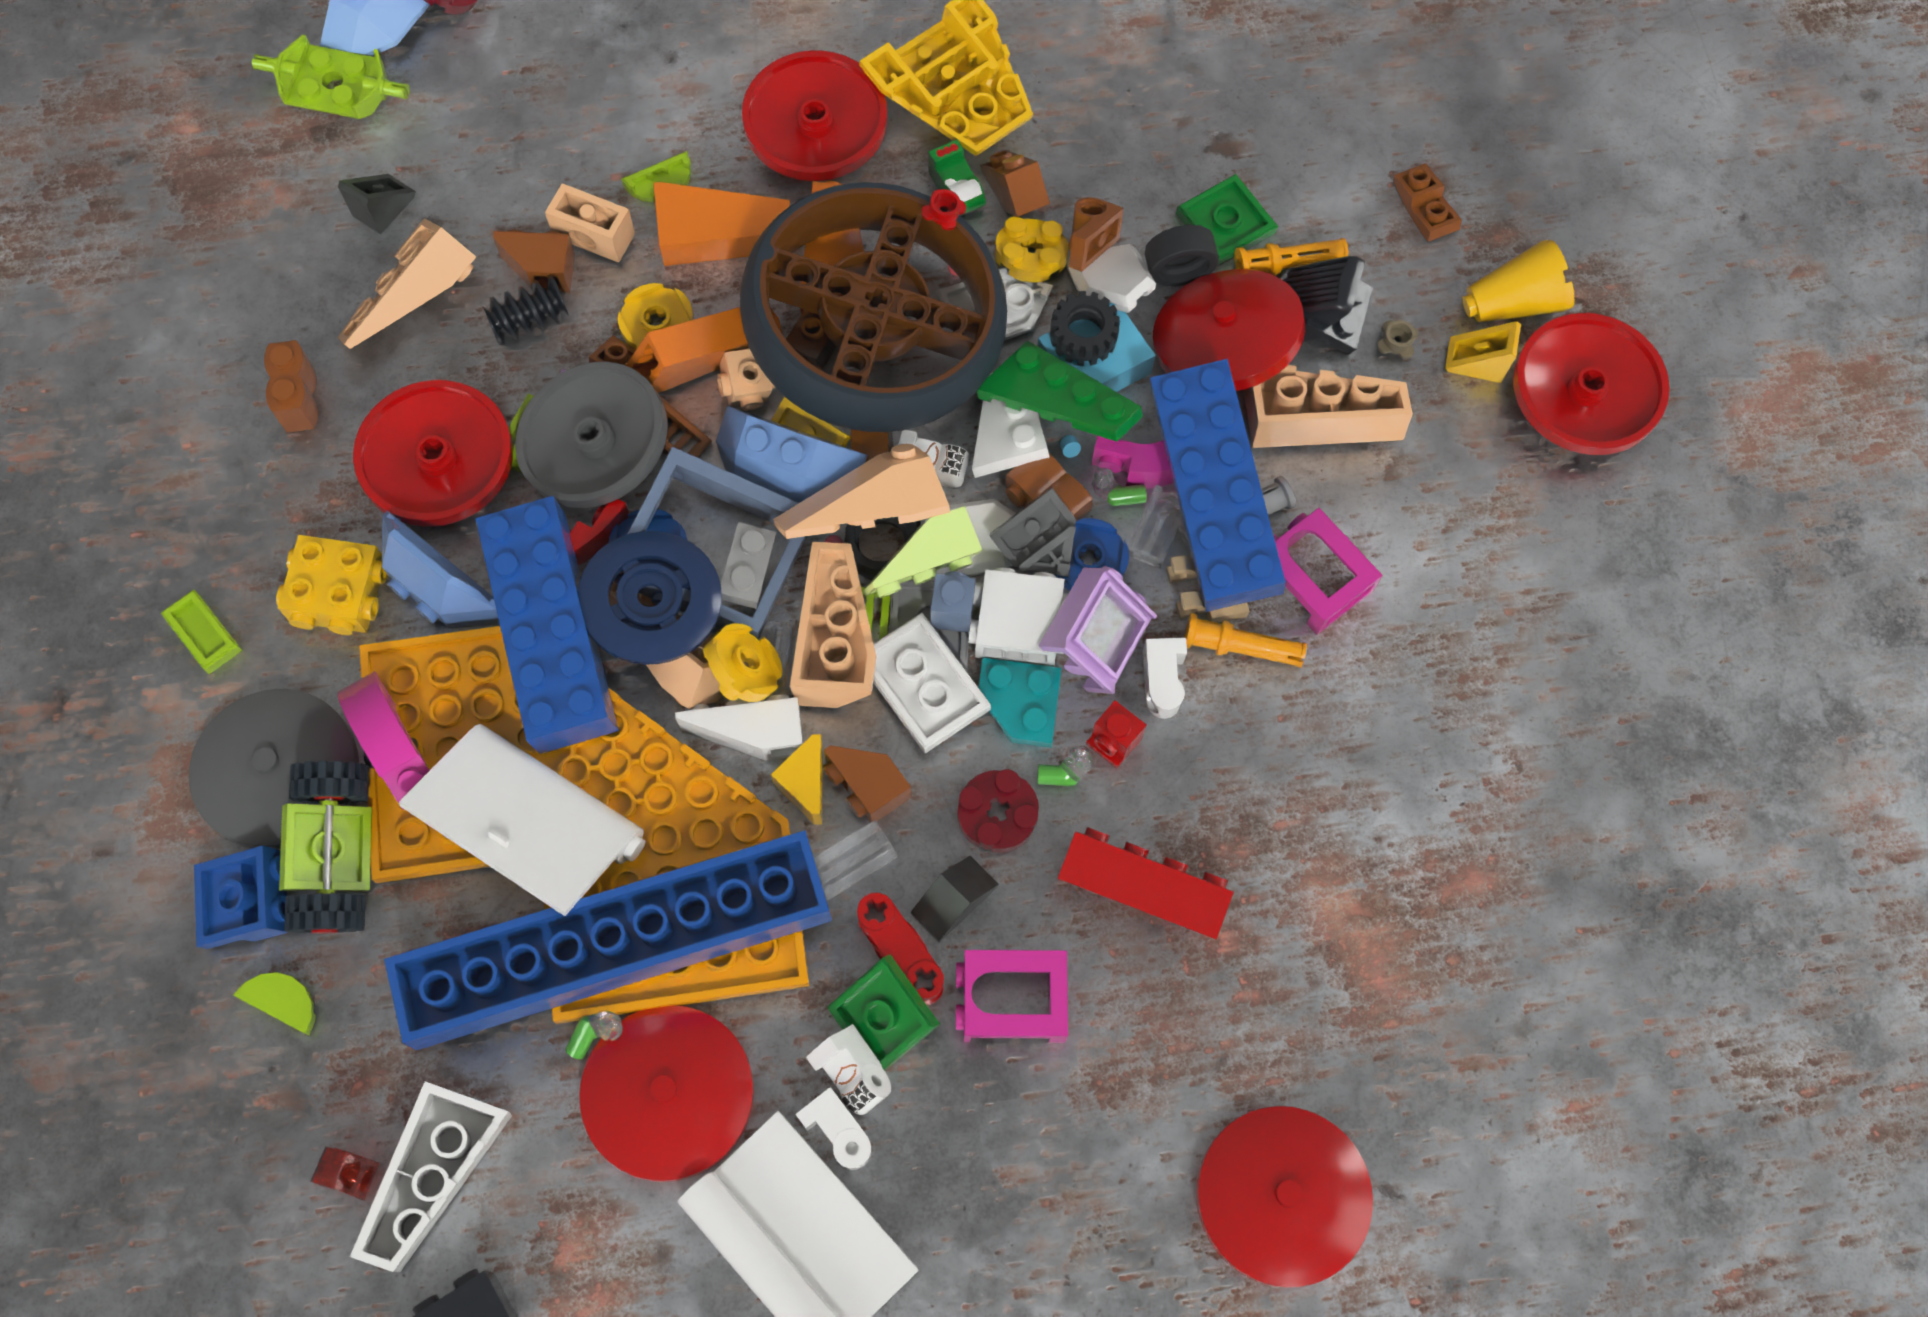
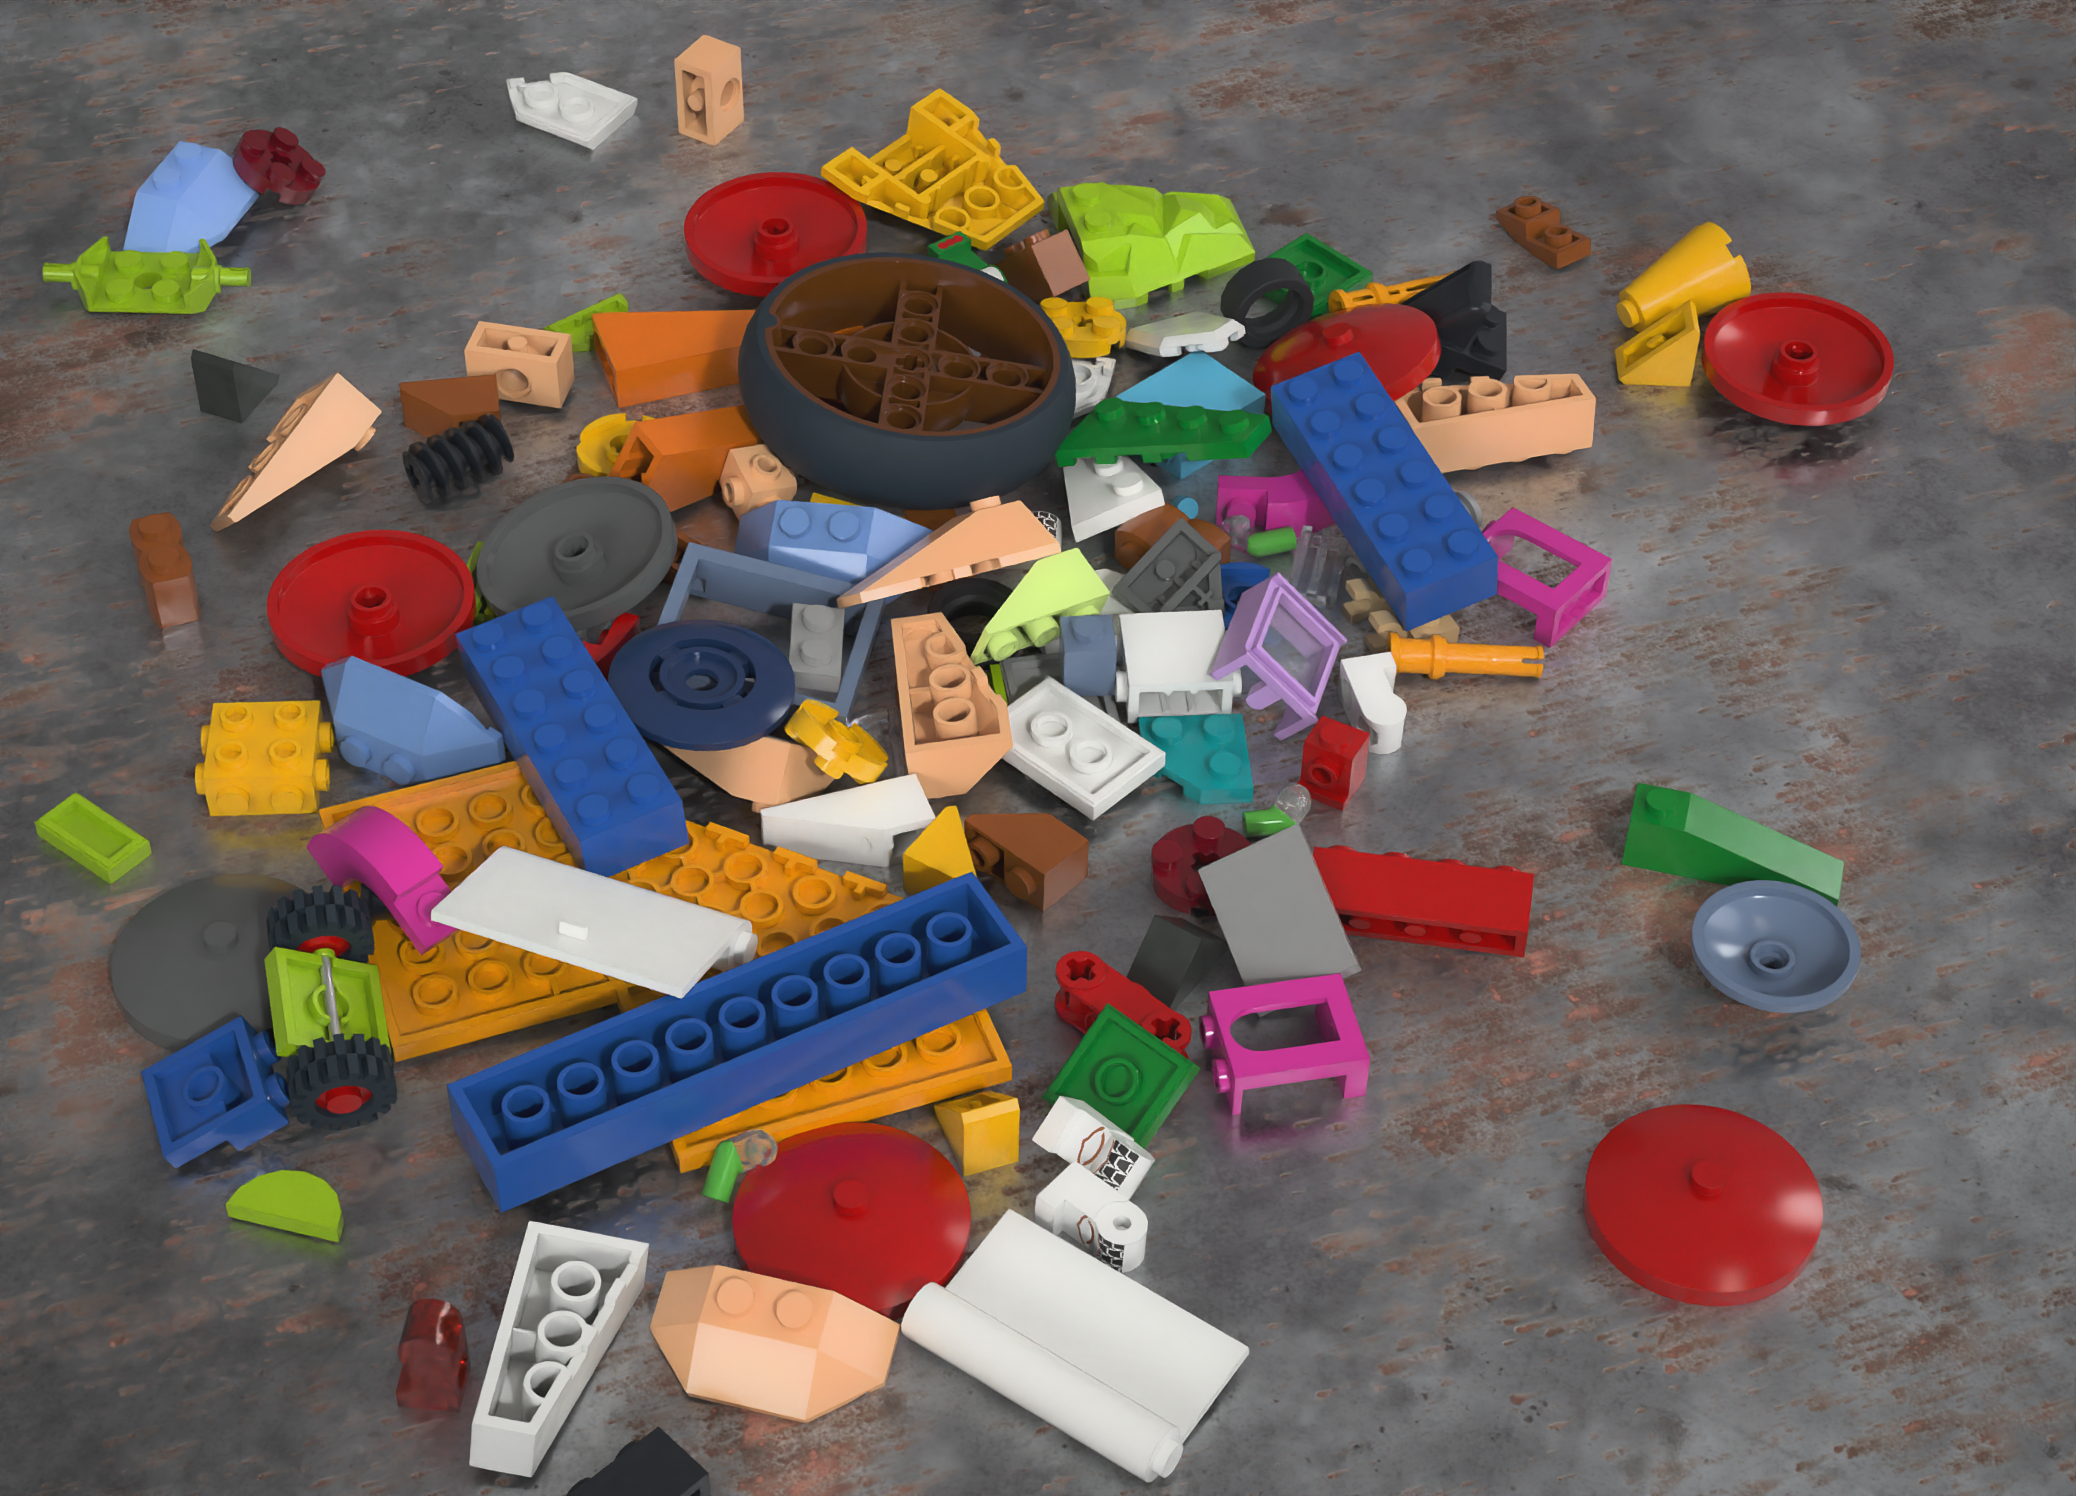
camera: 10 degrees left, 25 degrees down
clear tile [814,820,898,900] -> none
red plate [921,189,966,231] -> none
black tyre [1050,291,1120,366] -> none
dark orange plate [1068,197,1124,272] -> none
dark tan plate [1377,320,1418,359] -> none
none -> light nougat wedge [649,1265,901,1424]
none -> yellow slope [934,1090,1020,1177]
none -> lime wedge [1047,182,1255,310]
none -> light grey tile [1198,823,1362,1017]
none -> green wedge [1621,783,1844,906]
none -> sand blue dish [1690,880,1861,1013]

